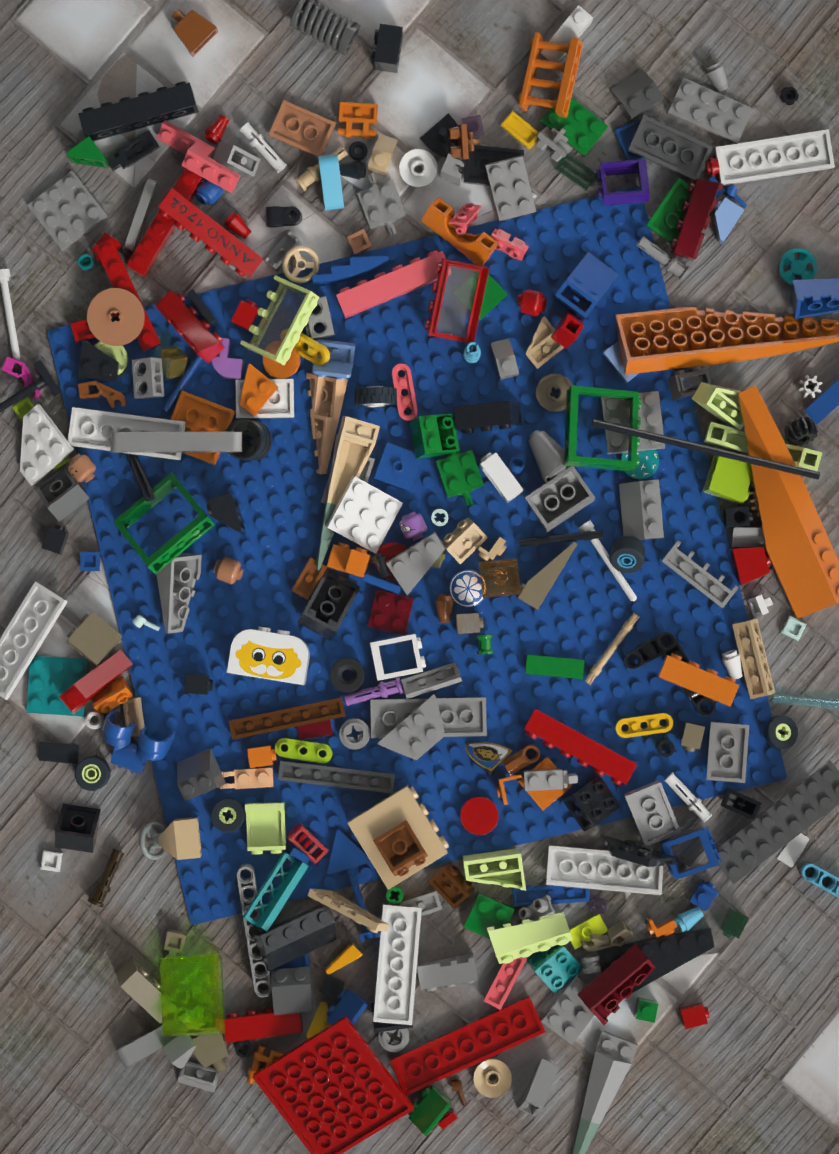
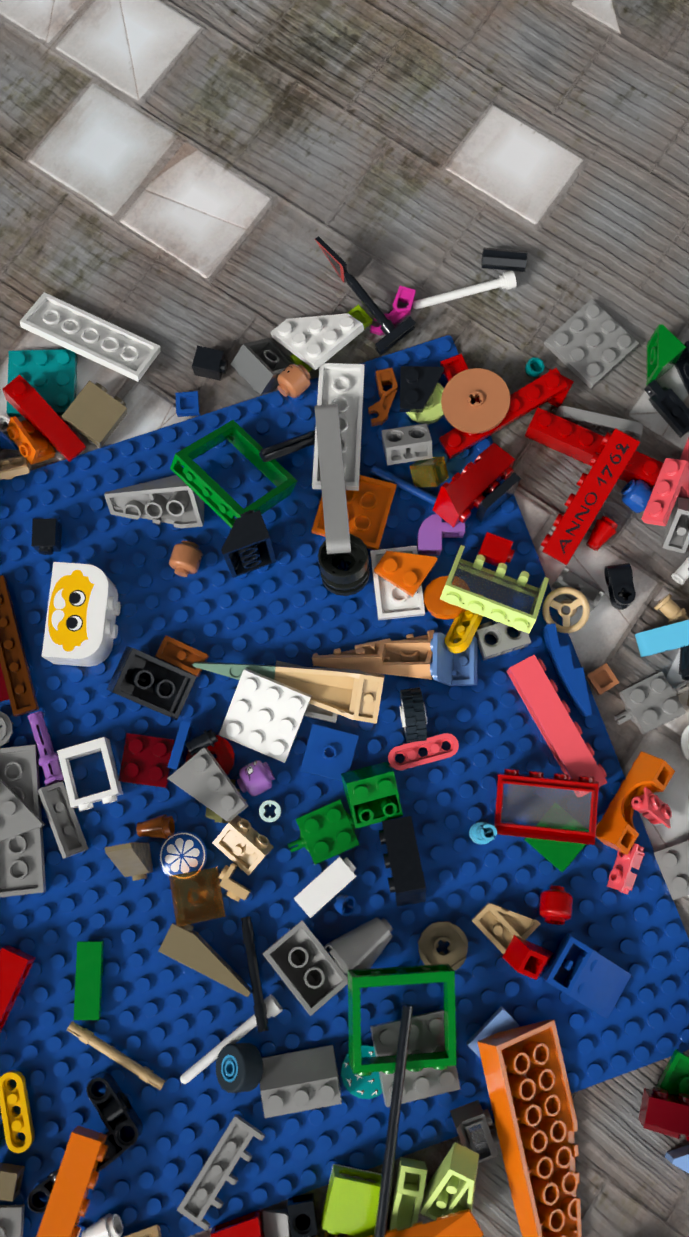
camera: 85 degrees right, 10 degrees down
light aqua hand [132,615,160,631] -> none
orange brick [327,542,371,578] -> none
black tyre [330,658,365,692] -> none
green bush [476,634,494,655] -> none
light grey slope [490,338,519,380] -> none
light grey pin [636,236,691,281] -> none

